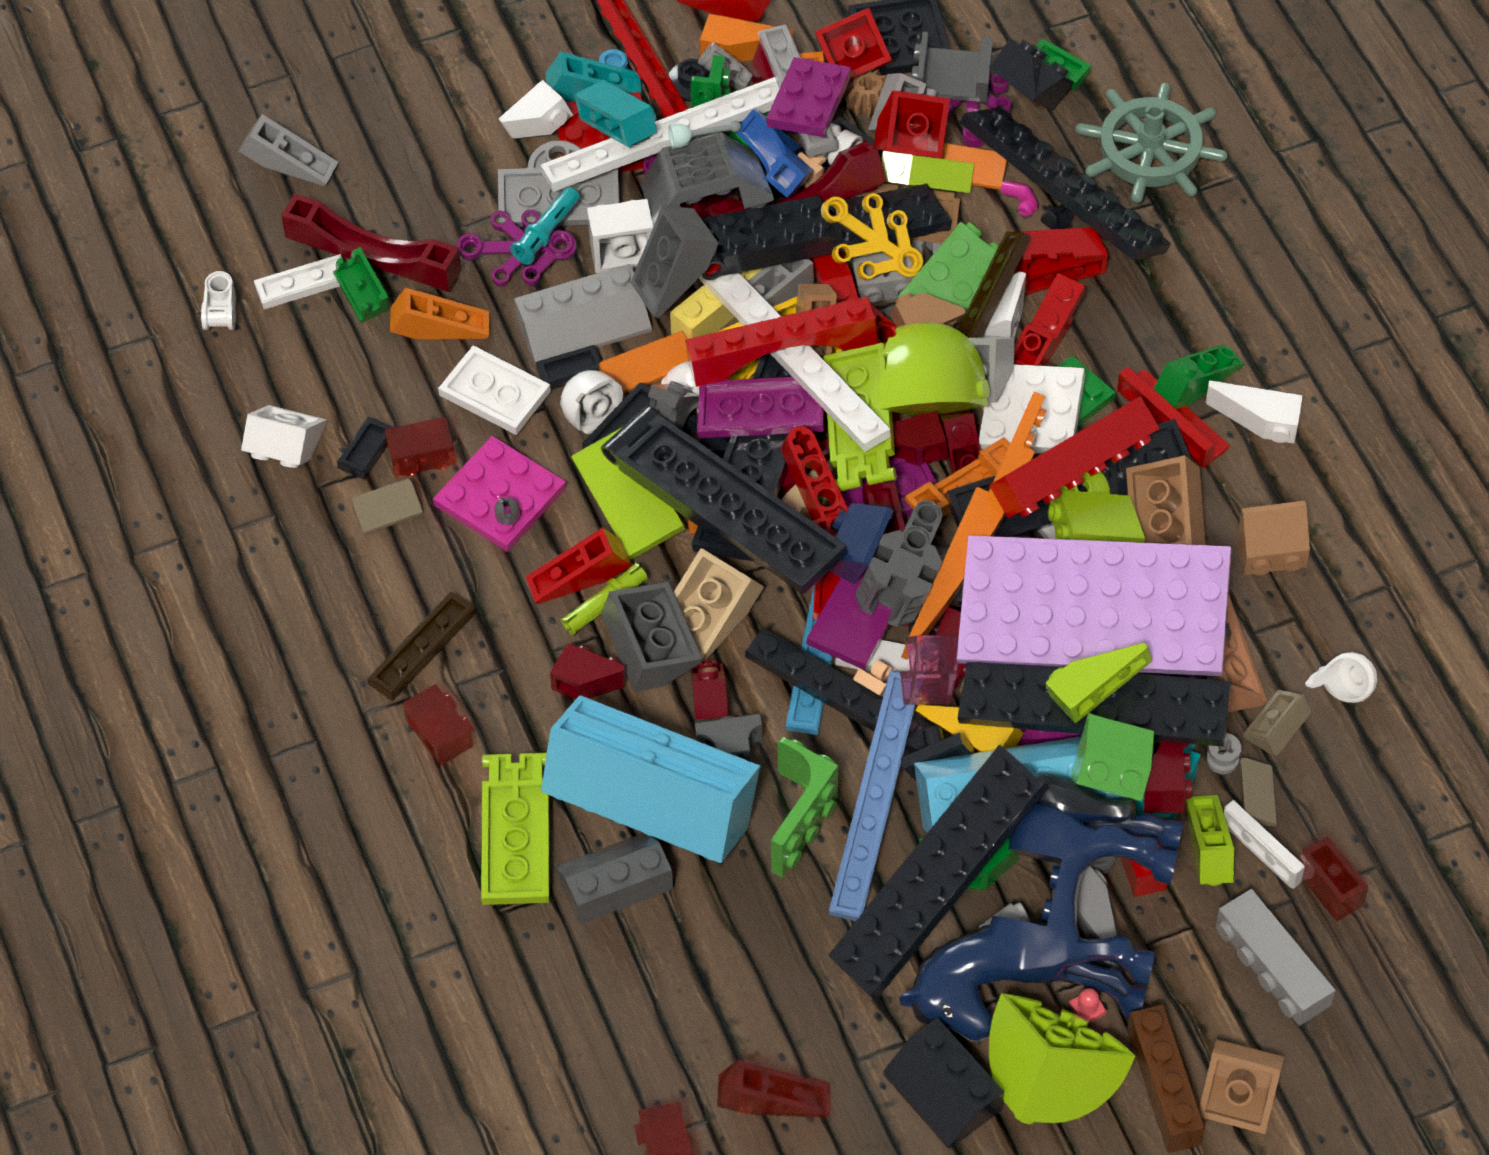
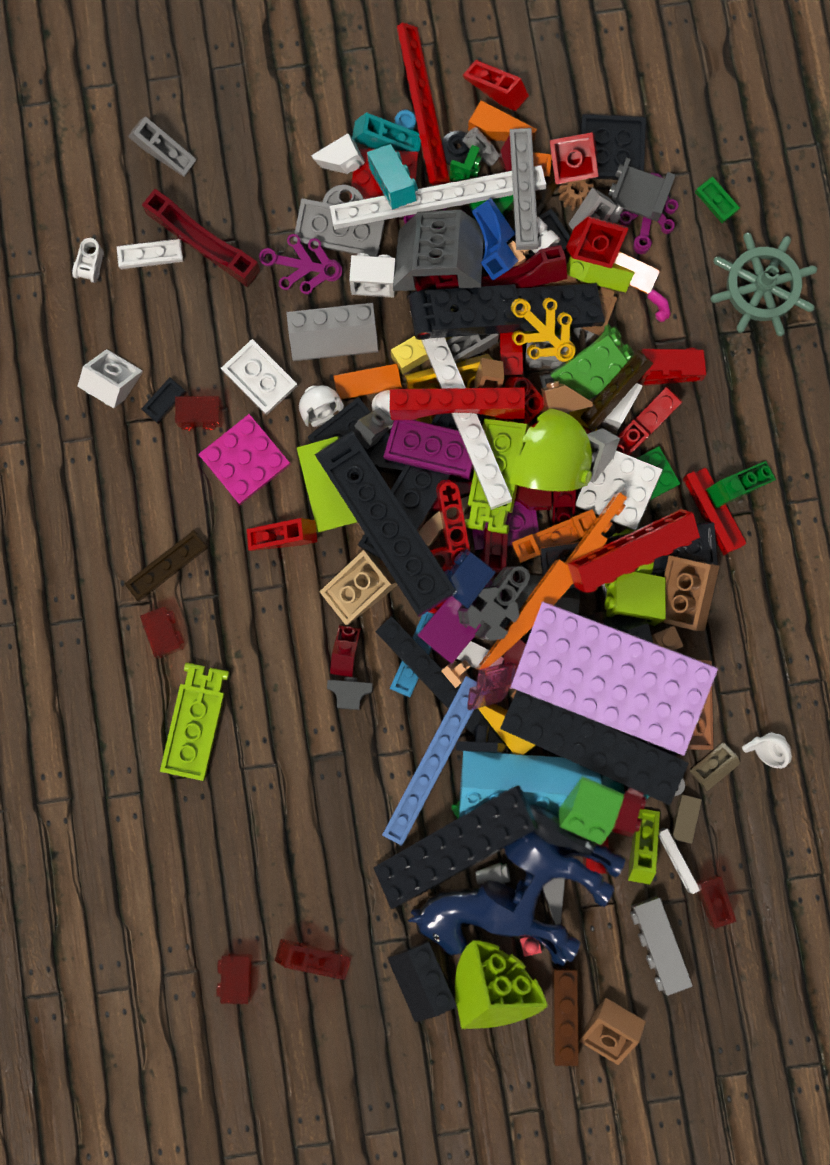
camera: 15 degrees right, 25 degrees up
green hinge [333,247,388,323] -> none
dark tan slope [351,478,423,535] -> none
orange slope [390,287,489,340] -> none
dark grey hinge [494,497,520,525] -> none
teal pin [510,187,580,265] -> none
black tile [536,345,601,390] -> none
medium azure brick [541,695,760,863] -> none
dark red slope [550,643,627,699] -> none
dark grey slope [555,833,673,924] -> none
lime pin [561,563,648,636] -> none
dark grey slope [601,582,702,692] -> none
dark grey slope [630,205,718,318] -> none
hinge [668,121,741,149] -> none
magenta plate [766,57,851,137] -> none
bright green bracket [771,737,838,878] -> none
black plate [960,107,1171,261] -> none
black slope [989,38,1074,110] -> none
black piece [1040,204,1072,230] -> none
lime slope [1046,643,1152,723] -> none
white slope [1206,381,1303,443] -> none
medium nougat slope [1236,501,1310,575] -> none

